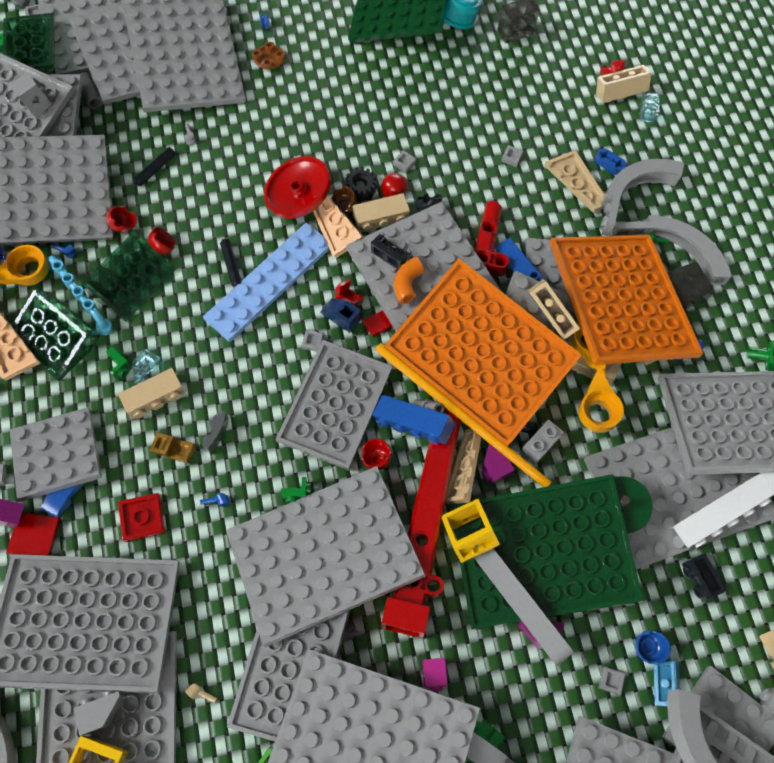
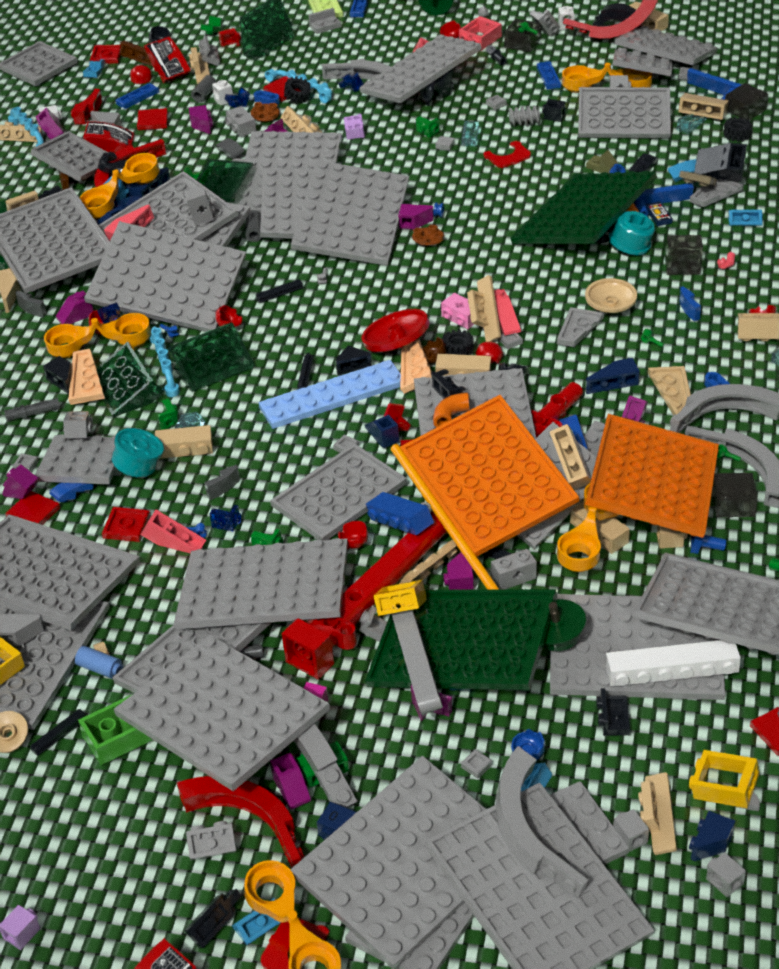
camera: 30 degrees right, 25 degrees down
red hair [148,226,175,255] -> none
pearl gold slope [149,433,197,464] -> none
light grey tile [501,145,524,167] -> none
none -> light grey brick [63,411,93,438]
none -> medium blue brick [75,646,123,679]
none -> teal wheel [111,428,164,477]
none -> coral slope [140,509,206,553]
none -> clear blue bracket [209,505,242,531]
none -> black slope [335,345,371,375]
none -> light grey bracket [359,606,387,642]
none -> magenta slope [398,204,434,229]
none -> bright pink brick [441,293,474,329]
none -> tan bracket [467,275,501,342]
none -> coral slope [494,289,521,336]
none -> light grey wing [557,307,604,347]
none -> tan dish [585,278,637,313]
none -> dark blue slope [585,358,639,394]
none -> magenta slope [622,395,648,423]
none -> green hand [641,329,664,347]
none -> blue slope [679,286,701,322]
none -> coral arm [717,252,735,269]

